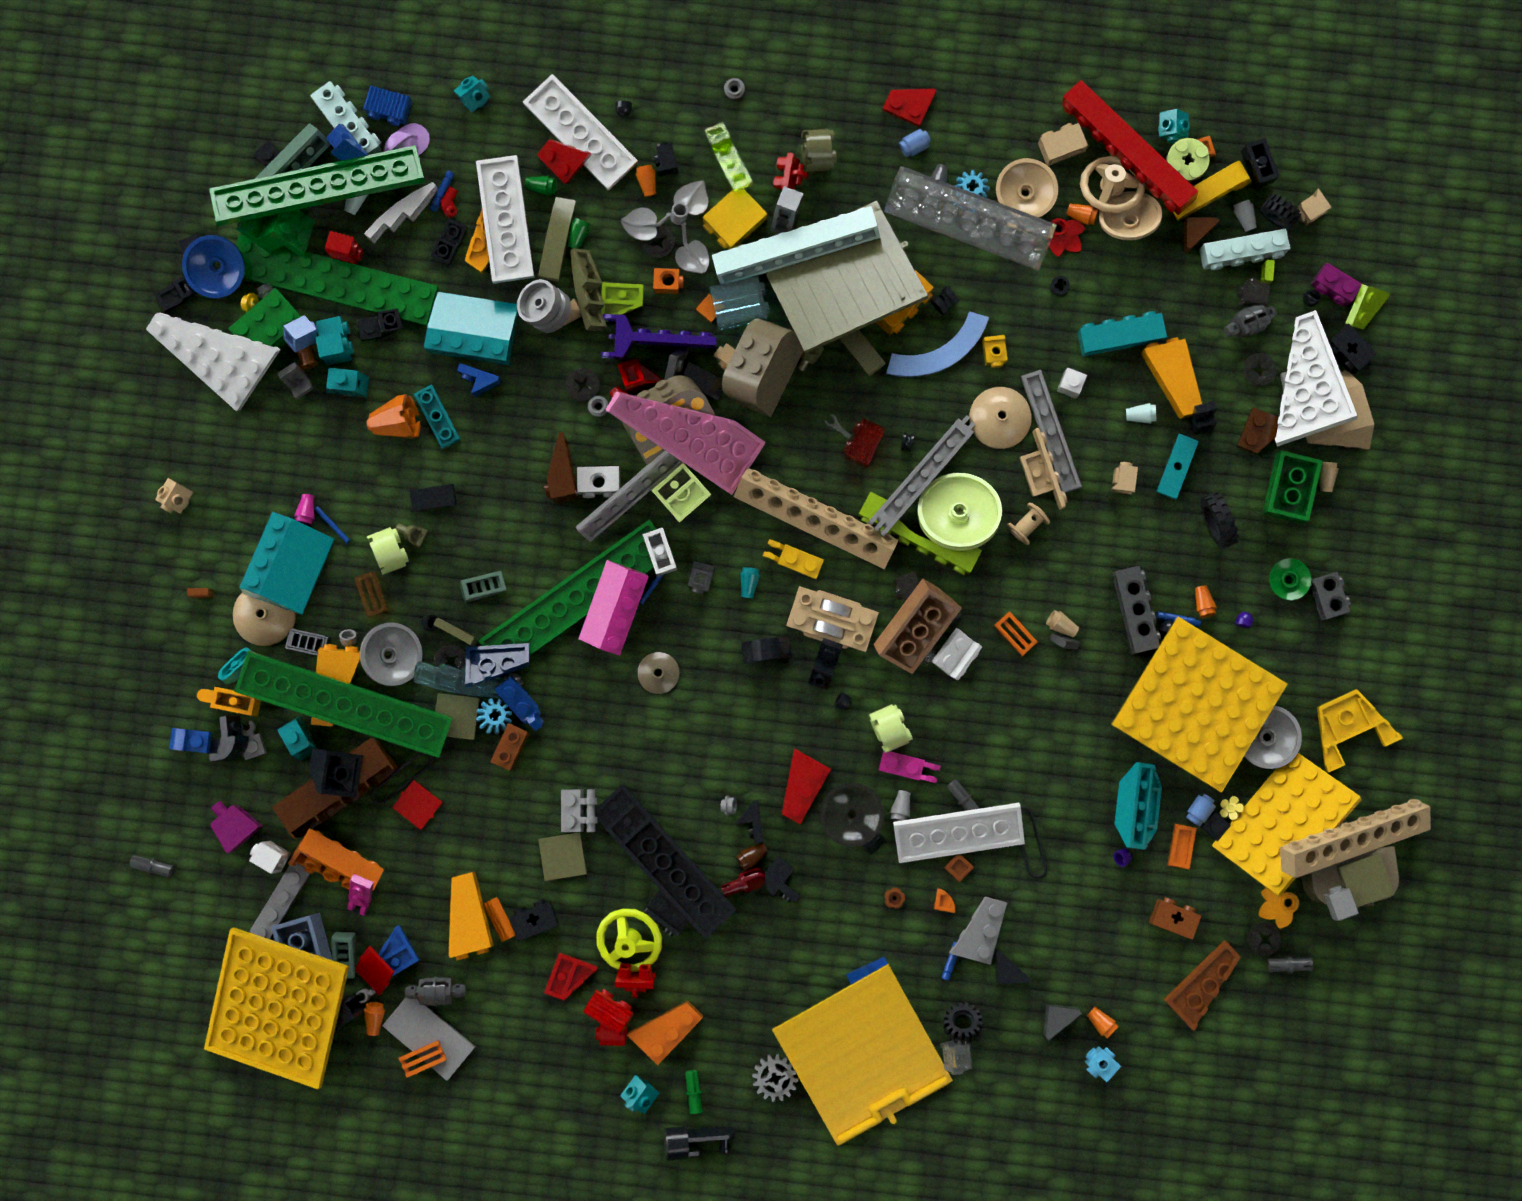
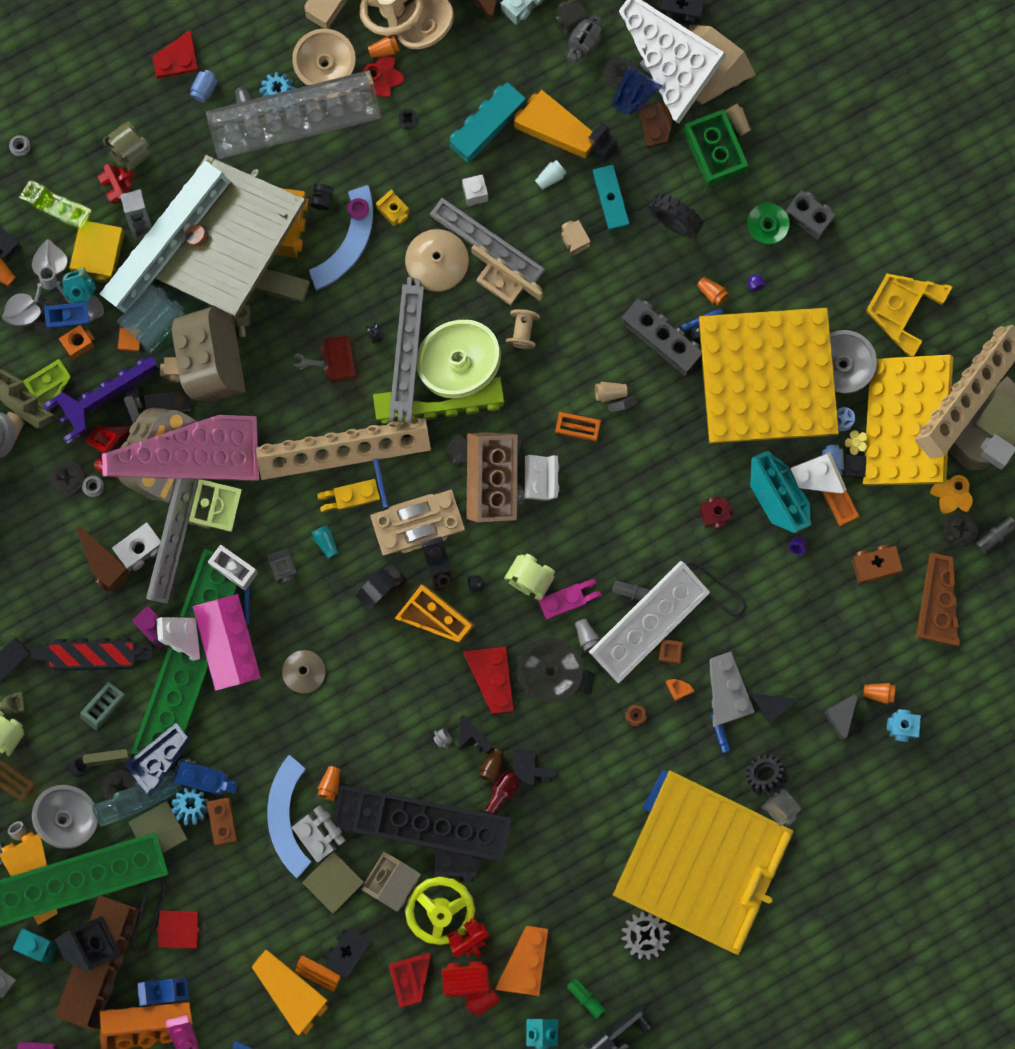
camera: 40 degrees left, 5 degrees down
none -> black hinge [31,637,153,671]
none -> blue slope [44,302,90,329]
none -> teal brick [62,268,95,303]
none -> magenta torso [132,606,166,651]
none -> blue brick [138,977,189,1006]
none -> white wing [156,617,200,661]
none -> dark orange tile [185,225,207,247]
none -> light blue tile [267,755,311,878]
none -> orange cone [317,766,341,800]
none -> magenta tile [348,198,369,220]
none -> dark tan slope [361,852,421,912]
none -> blue piece [373,458,390,508]
none -> light orange wedge [394,584,475,642]
none -> clear blue wing [611,67,663,115]
none -> dark red brick [699,497,733,529]
none -> white wing [791,452,847,493]
none -> light blue wheel [837,407,855,432]

